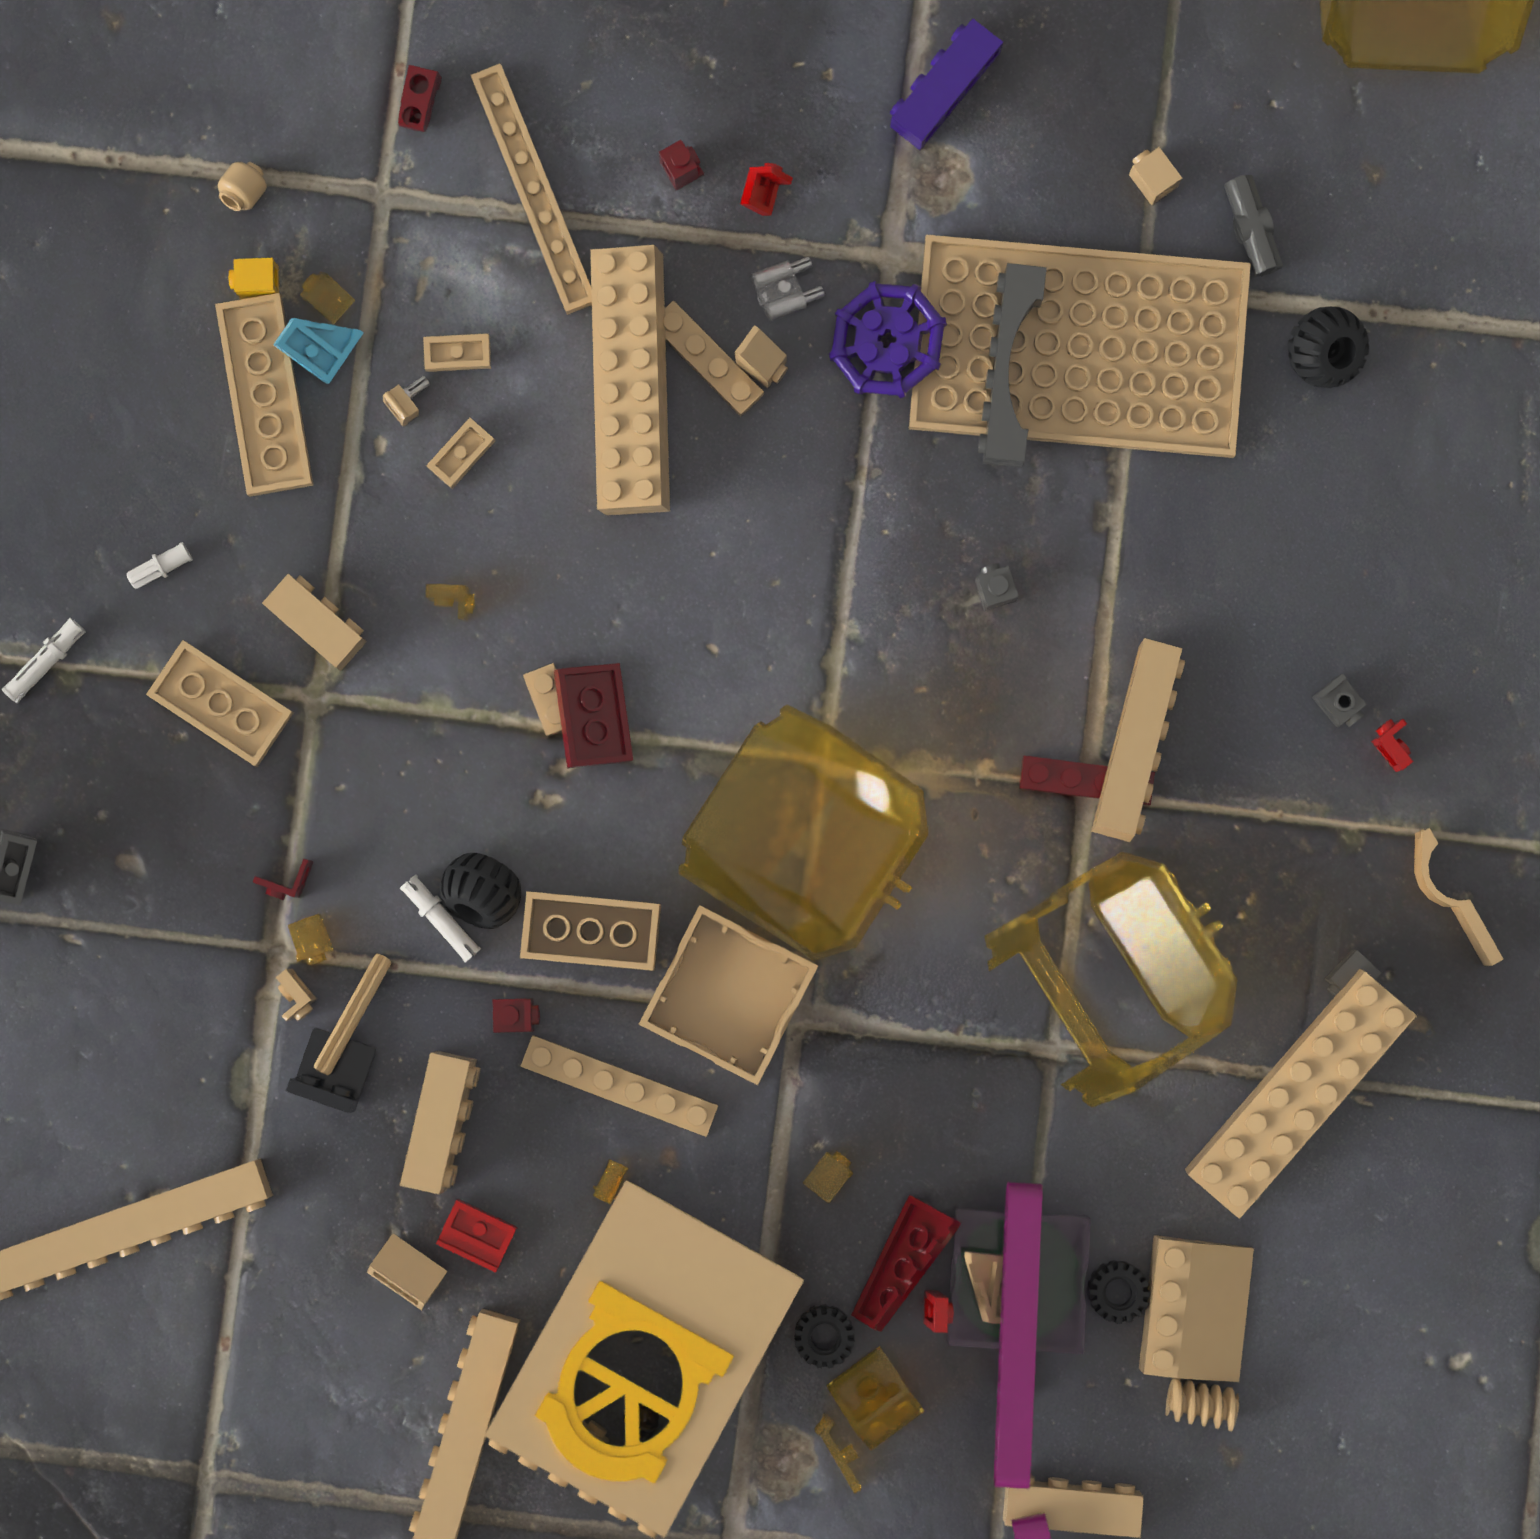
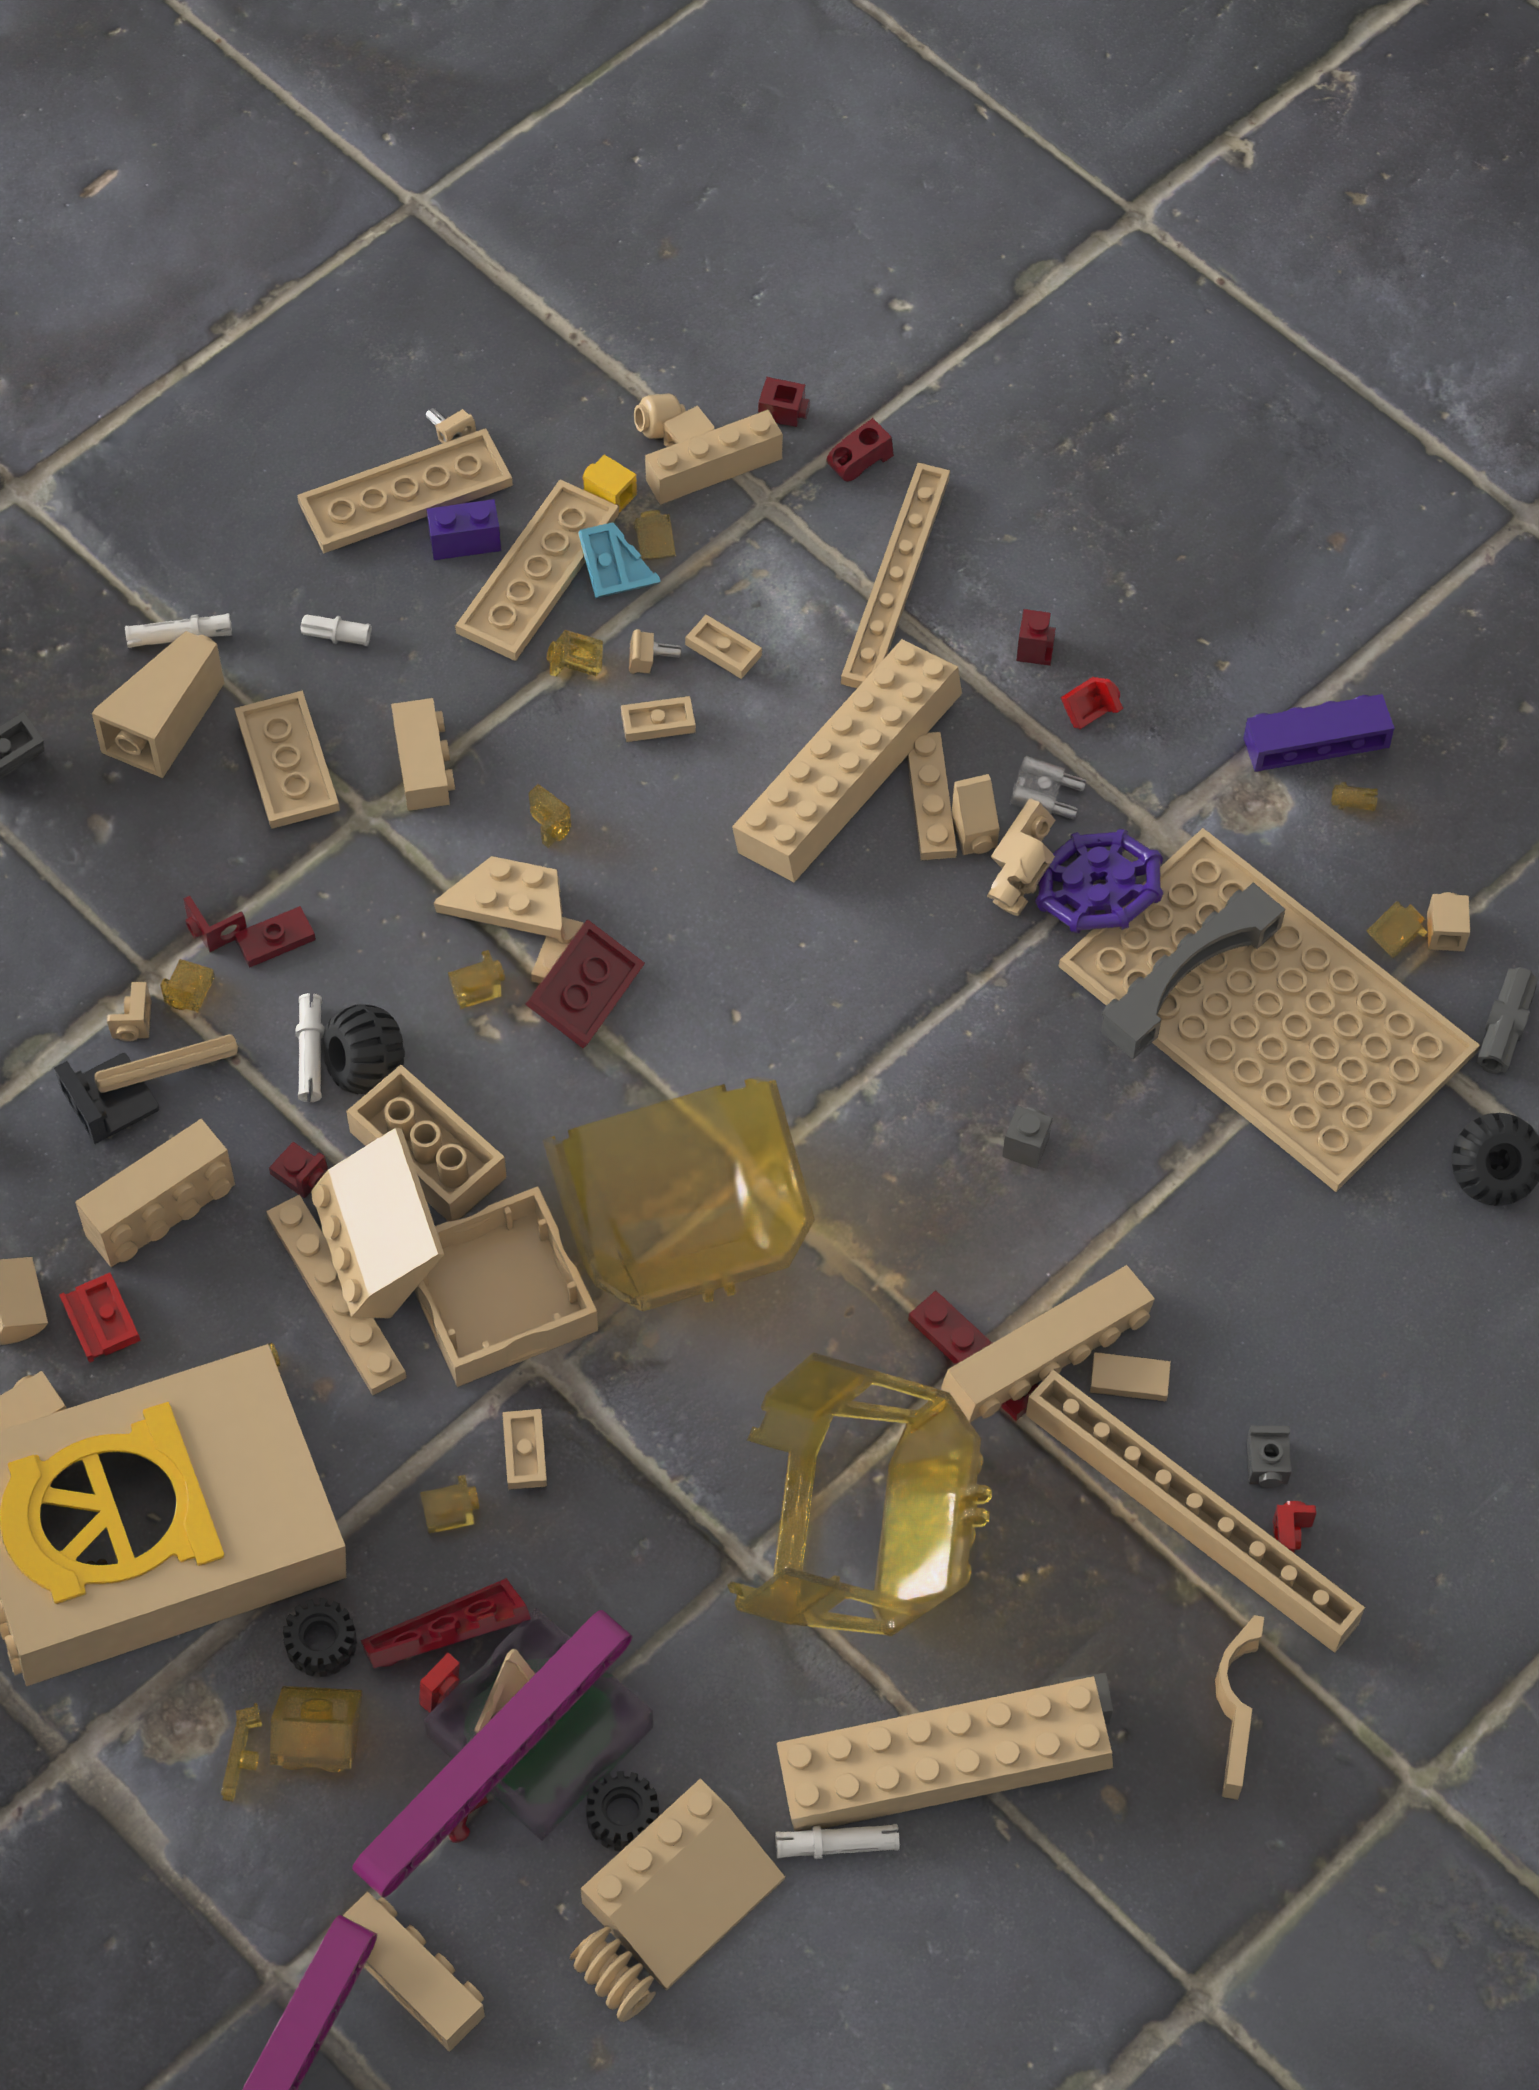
camera: 35 degrees right, 25 degrees down
none -> tan slope [92,631,225,778]
none -> dark red plate [234,906,316,968]
none -> tan plate [297,428,513,553]
none -> slope [311,1128,444,1318]
none -> tan piece [426,408,476,443]
none -> dark purple brick [427,499,501,560]
none -> tan wing [434,856,565,939]
none -> clear yellow bracket [448,950,505,1009]
none -> tan plate [503,1409,547,1490]
none -> clear yellow bracket [547,630,603,677]
none -> tan brick [645,410,783,505]
none -> tan panel [663,405,714,447]
none -> dark red brick [758,377,810,427]
none -> white pin [775,1824,900,1859]
none -> tan plate [987,798,1056,916]
none -> tan brick [1026,1370,1365,1653]
none -> tan tile [1090,1352,1171,1401]
none -> clear yellow pin [1331,782,1378,811]
none -> clear yellow bracket [1366,901,1428,958]

